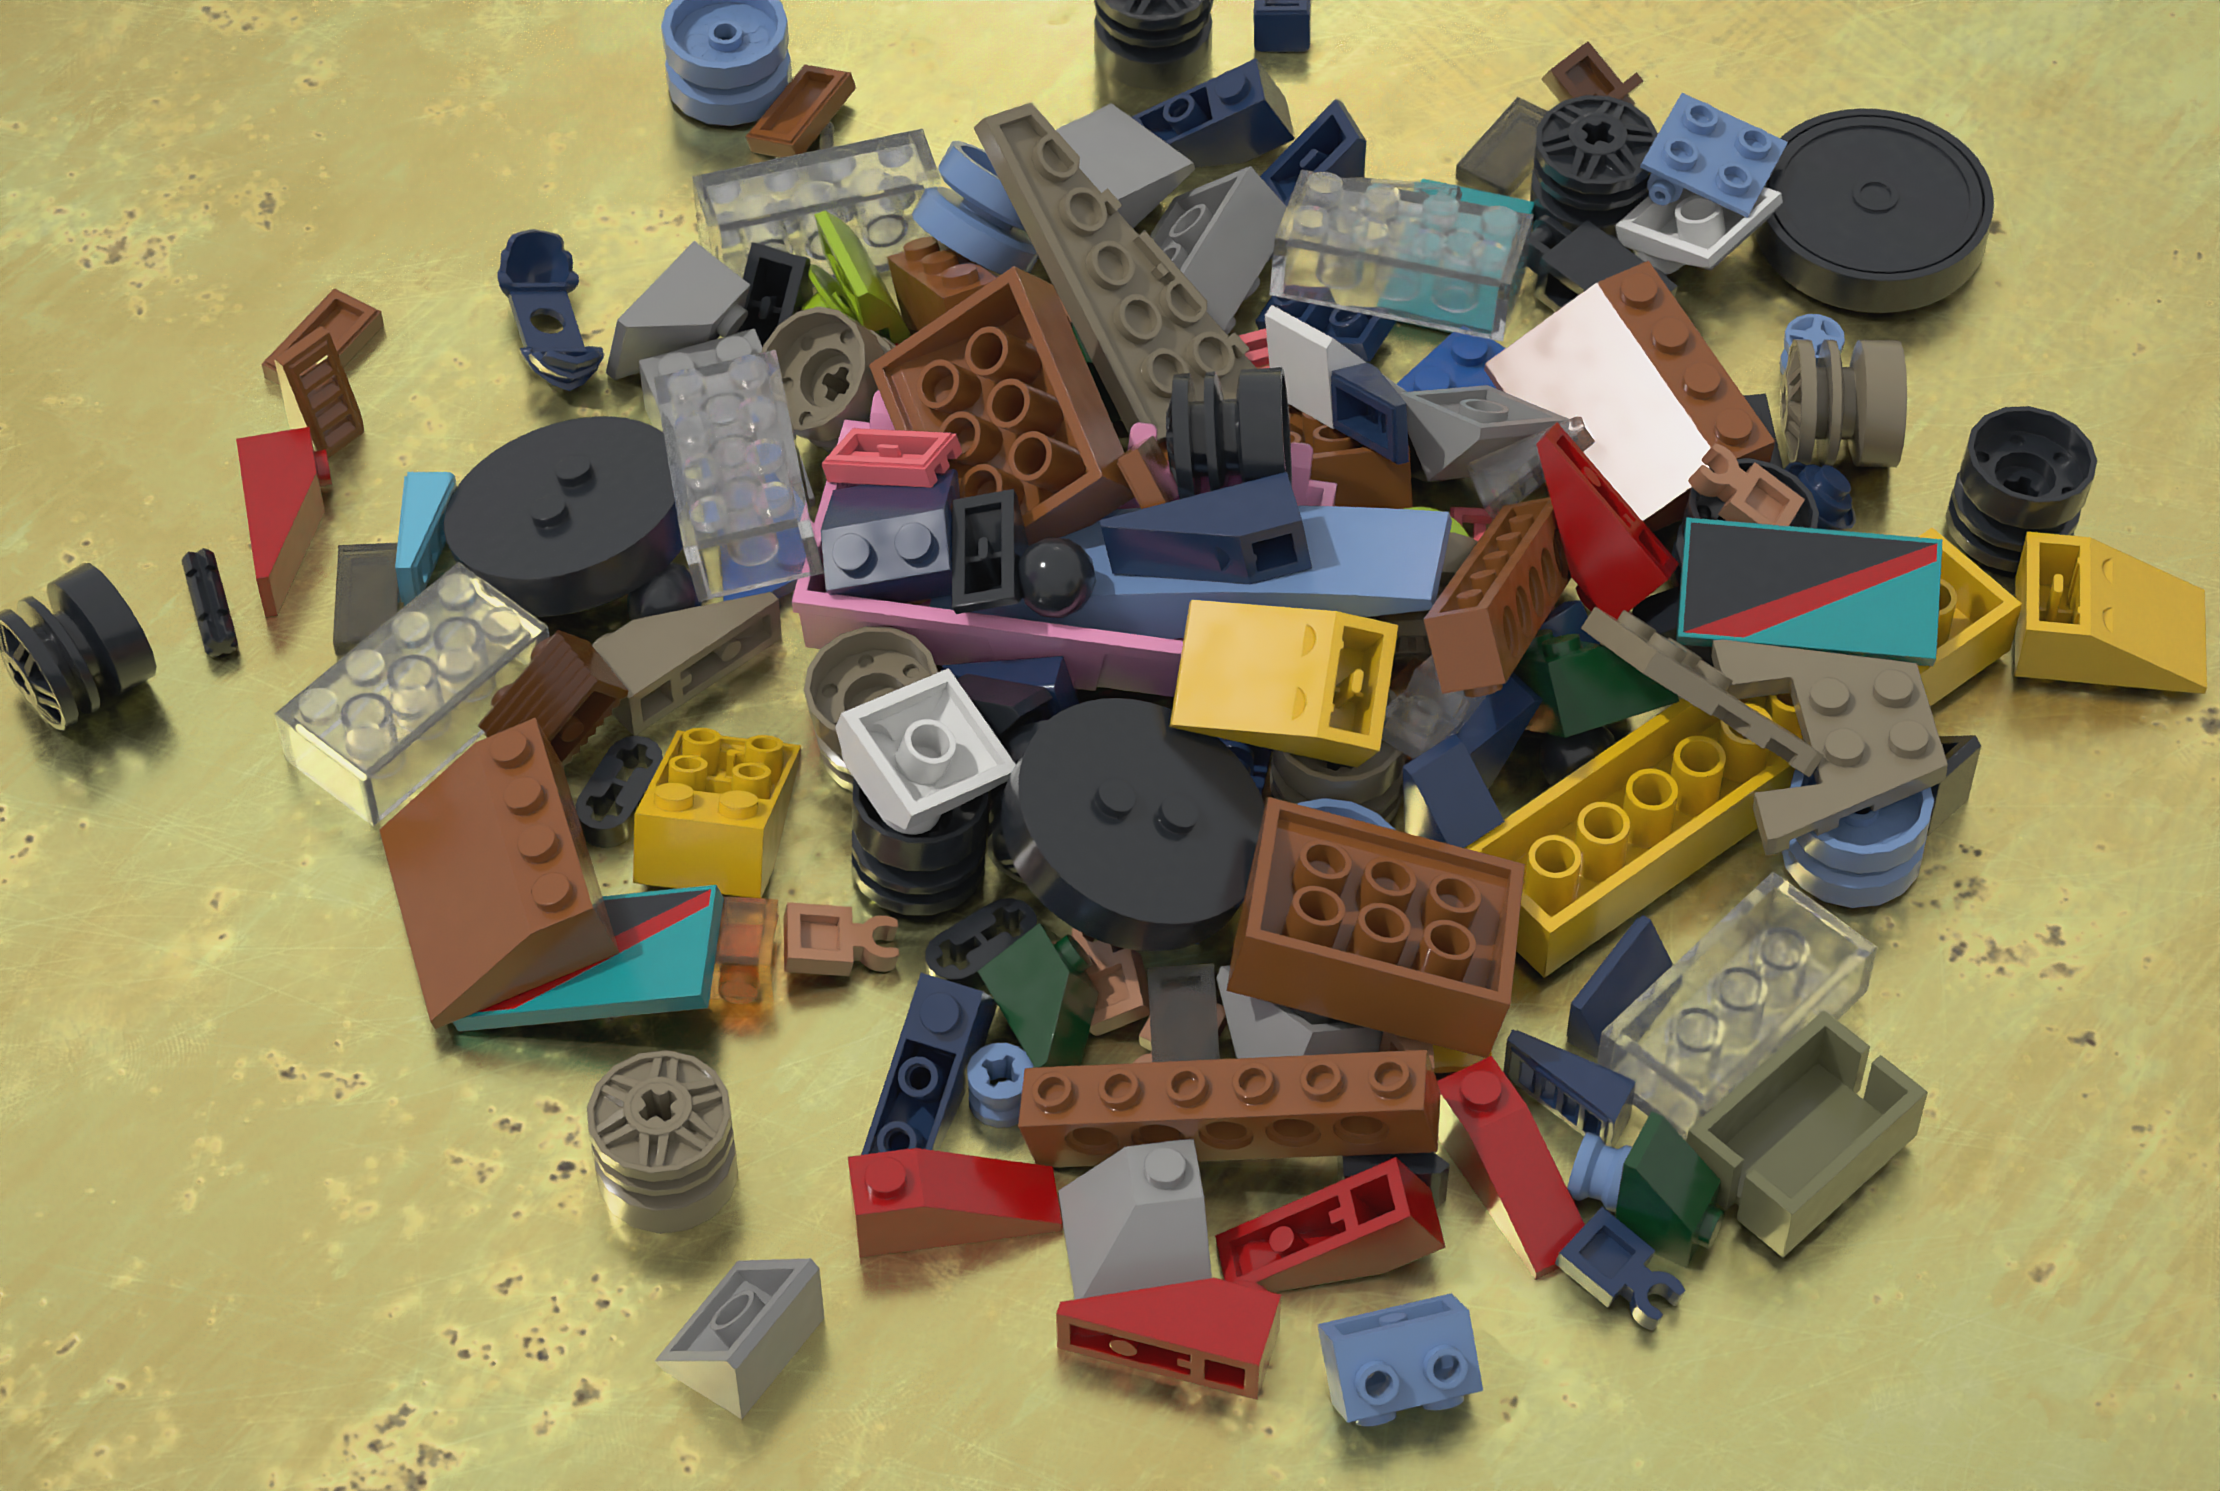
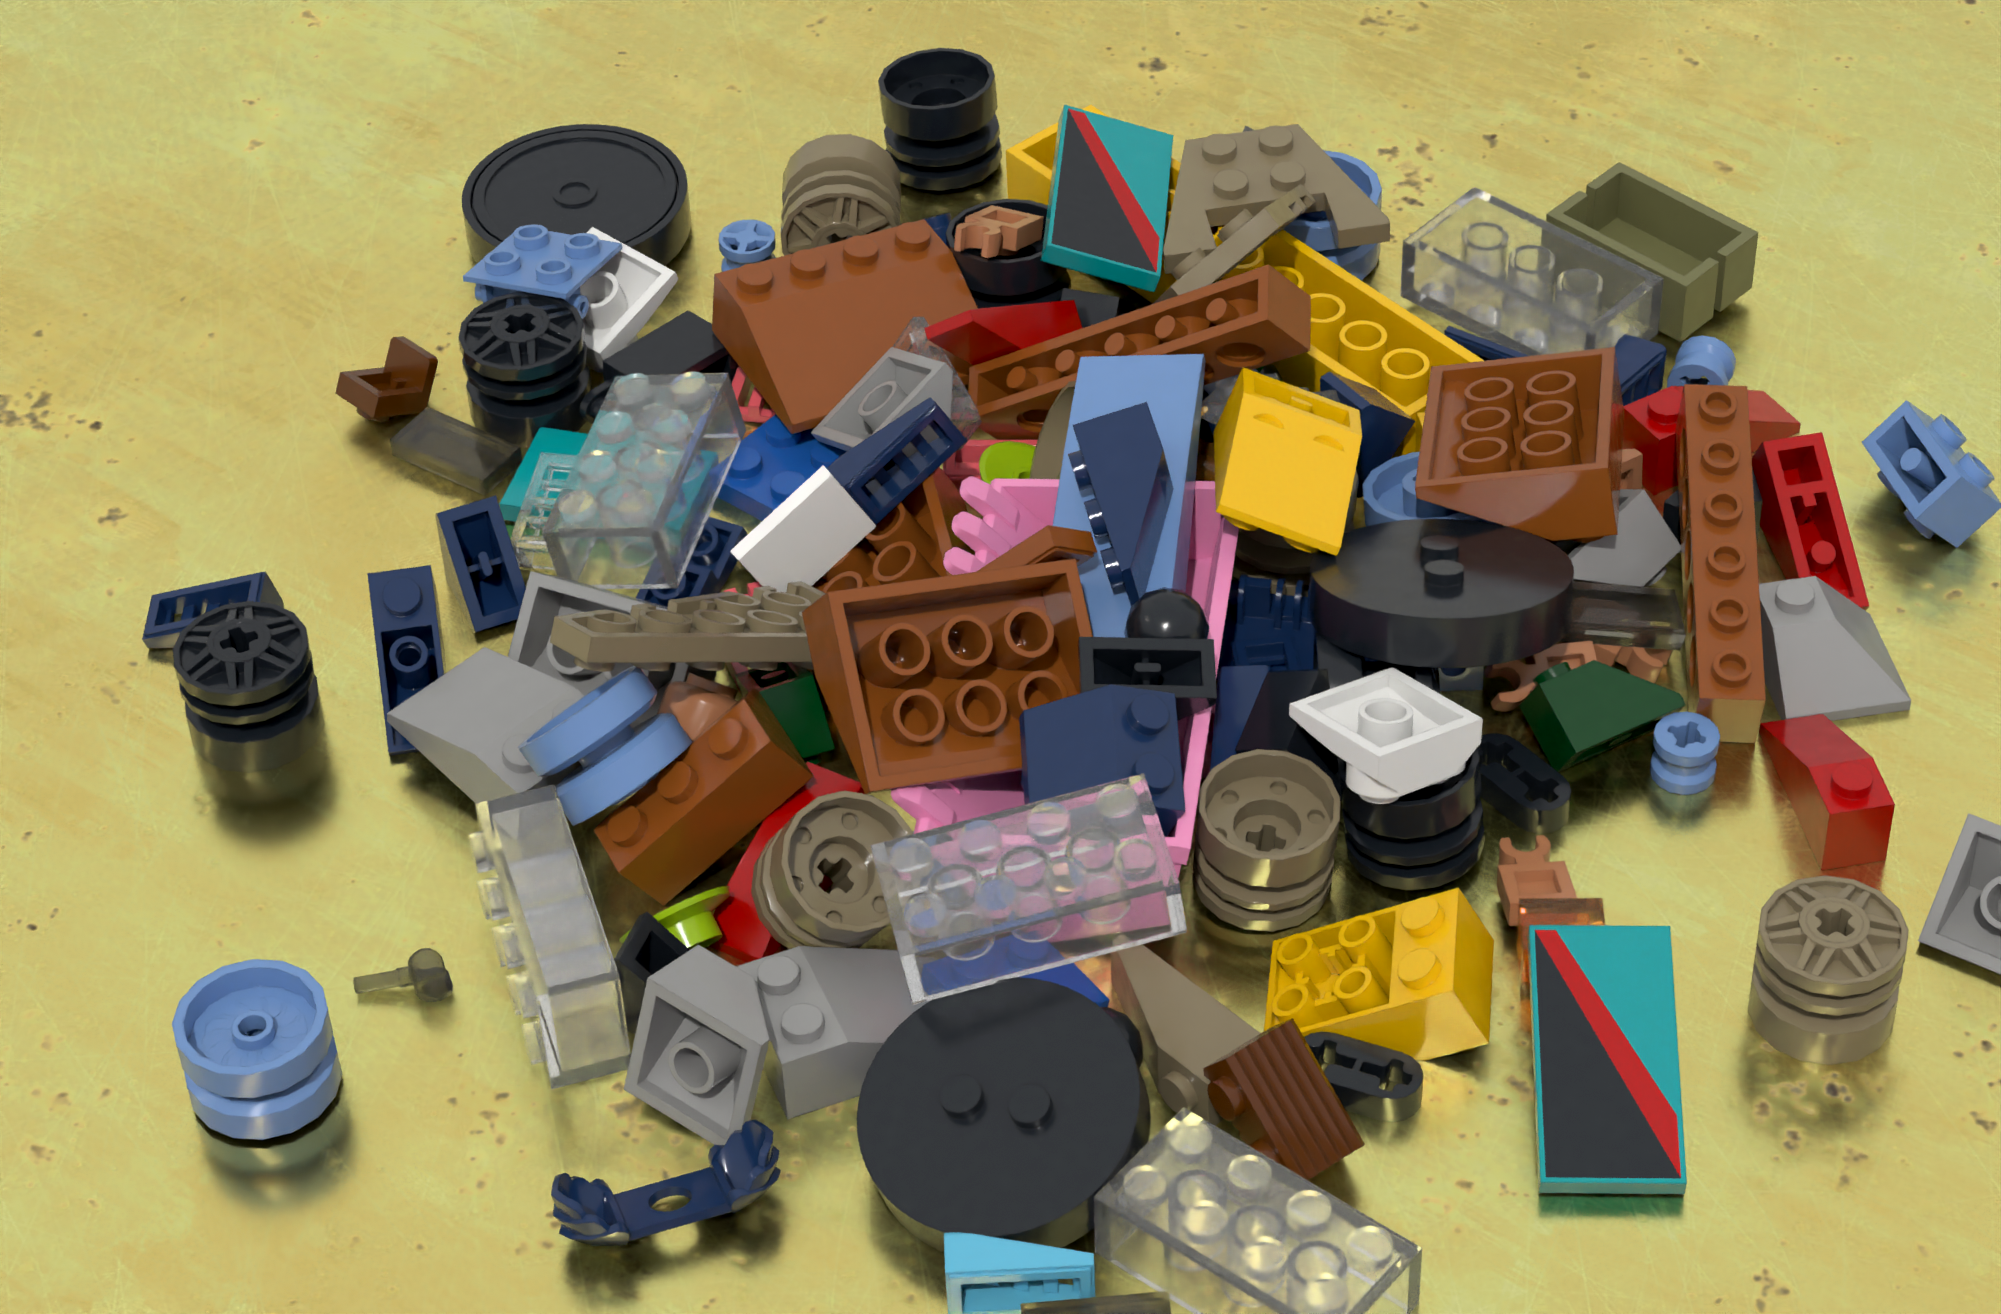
camera: 90 degrees left, 10 degrees down
dark orange slope [379,718,619,1029] -> none
dark orange tile [746,64,856,161] -> none
lime slope [814,210,911,344] -> none
coral tile [821,428,962,488] -> none
dark blue slope [861,973,998,1155] -> none
red slope [1056,1278,1281,1400] -> none
black wheel [1166,367,1292,499] -> none
dark blue plate [1555,1207,1685,1330] -> none
dark green slope [1615,1111,1725,1268] -> none
yellow slope [2015,532,2207,694] -> none

